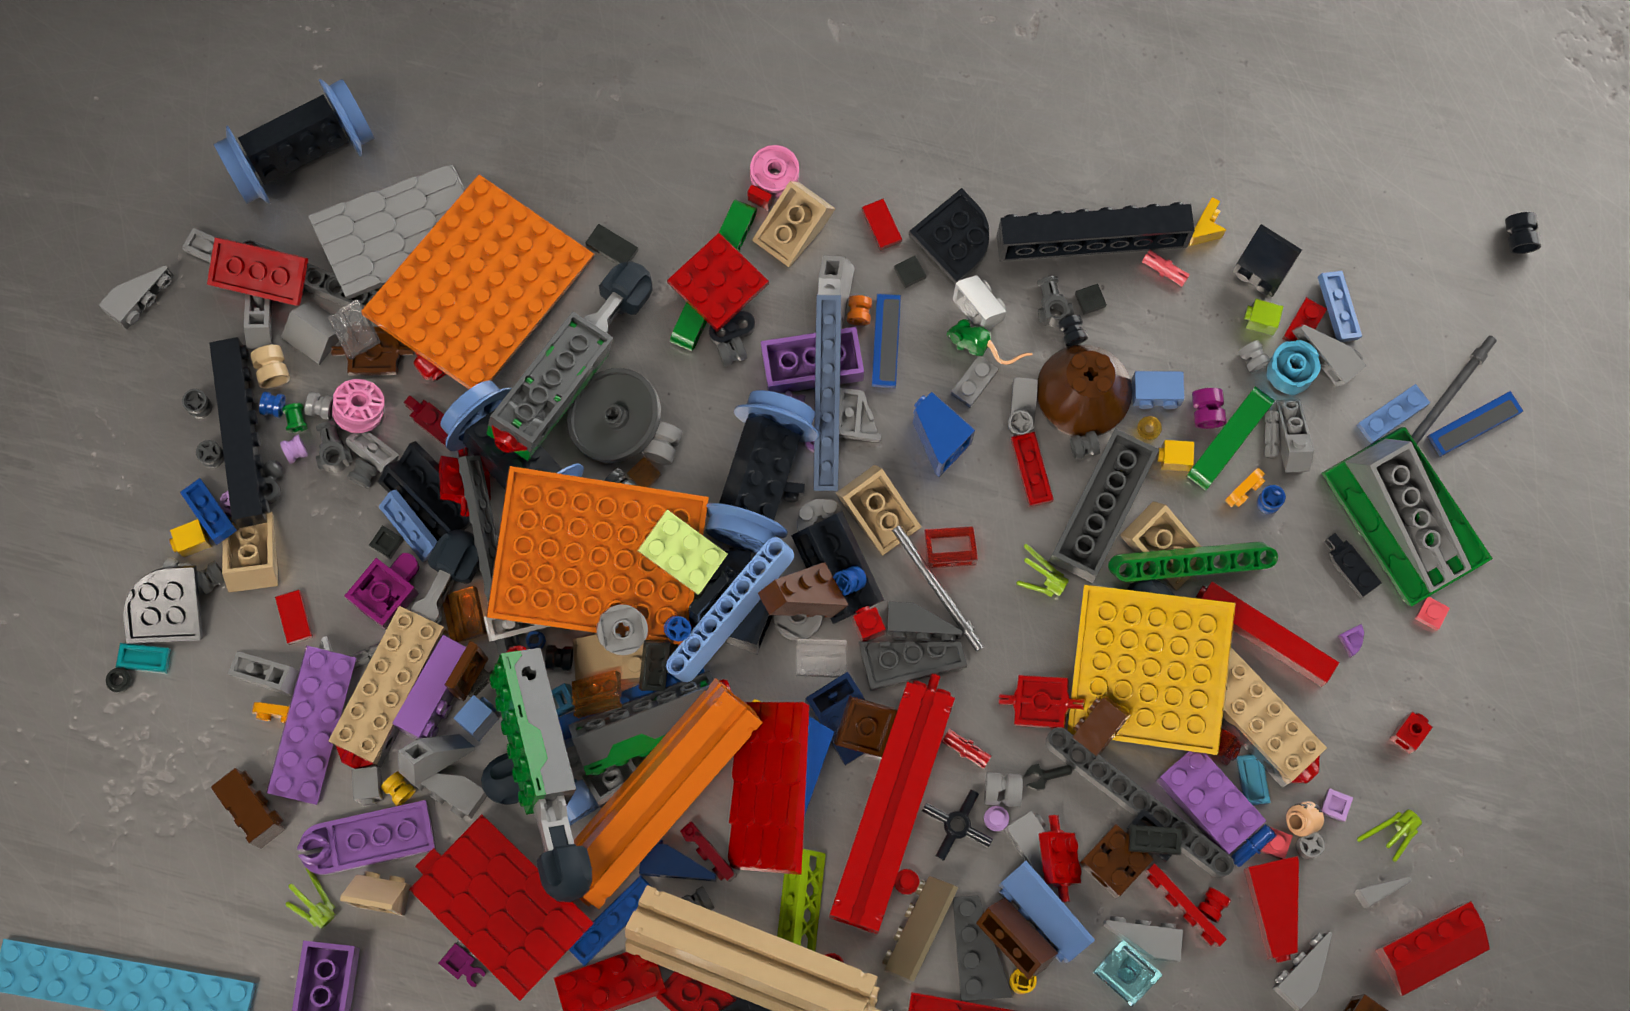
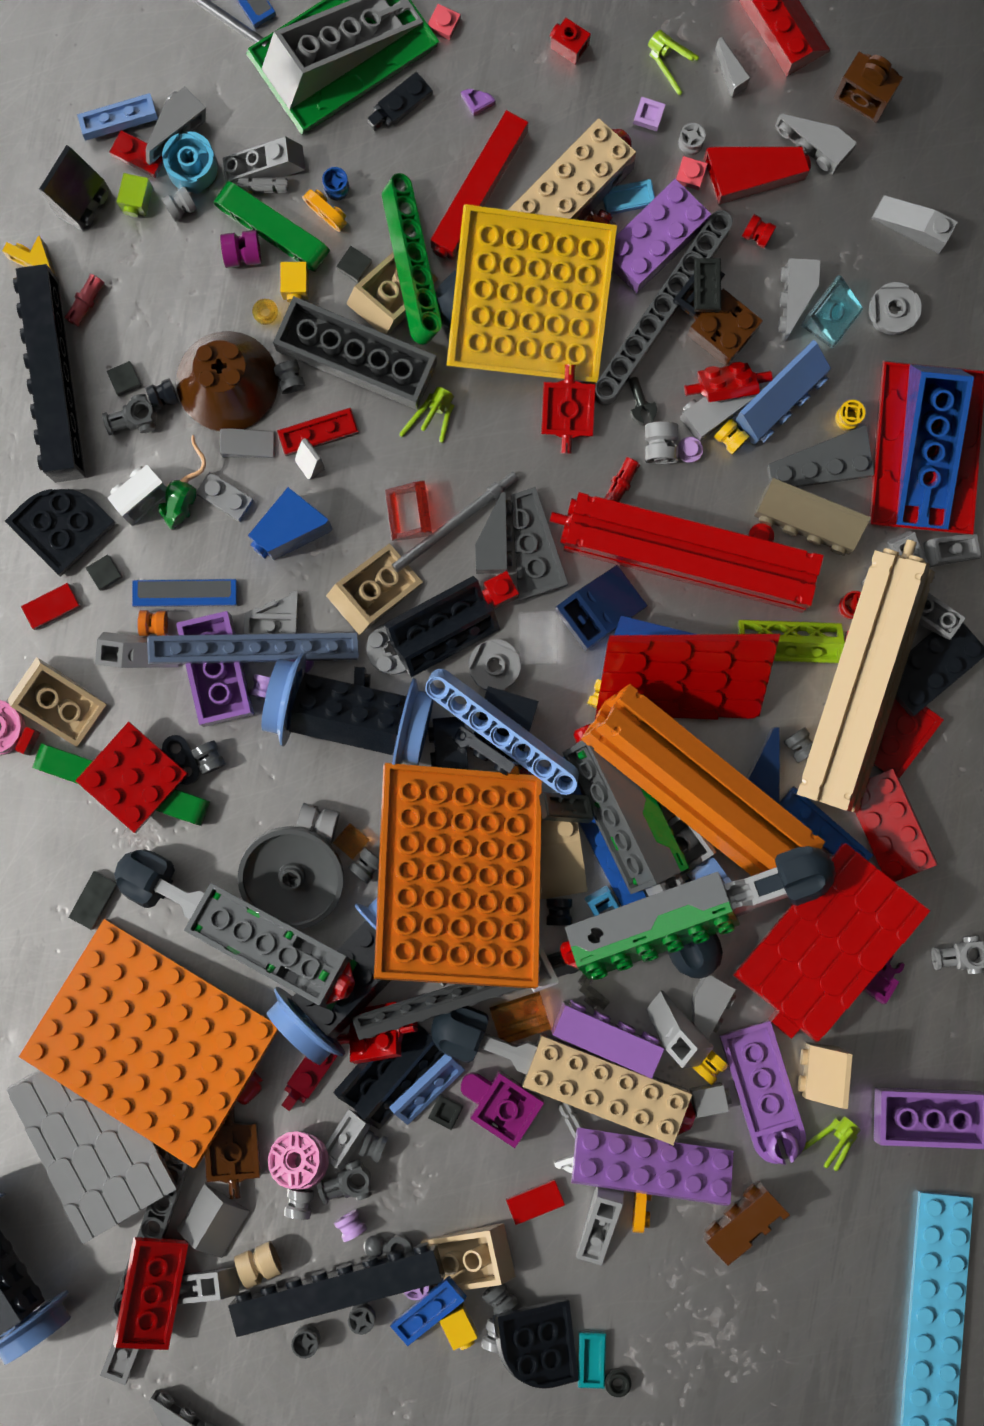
camera: 95 degrees left, 10 degrees up
blue wheel [259,391,286,418] -> none
green bush [282,403,308,433] -> none
clear plate [328,299,381,359] -> none
reddish brown tile [445,641,489,702] -> none
medium blue brick [454,695,499,741] -> none
blue pin [526,631,546,649] -> none
clear orange plate [572,670,622,718] -> none
light grey plate [596,604,648,655] -> none
yellowish green plate [637,510,728,595] -> none
blue wheel [664,616,691,641] -> none
dark red hinge [680,821,737,882] -> none
reddish brown wedge [758,562,848,618] -> none
blue wheel [833,566,867,596] -> none
reddish brown tile [834,696,898,757] -> none
black bar [922,789,993,861] -> none
reddish brown brick [976,897,1058,980] -> none
light grey wheel [1007,410,1033,434] -> none
reddish brown brick [1073,696,1131,756] -> none
medium blue brick [1132,371,1184,409] -> none
red plate [1145,863,1227,947] -> none
blue axle [1231,824,1277,867] -> none
light nougat head [1286,801,1324,837] -> none
medium blue plate [1357,384,1430,444] -> none
none -> slope [295,438,325,480]
none -> pearl dark grey tile [336,246,372,283]
none -> yellow wheel [714,419,750,455]

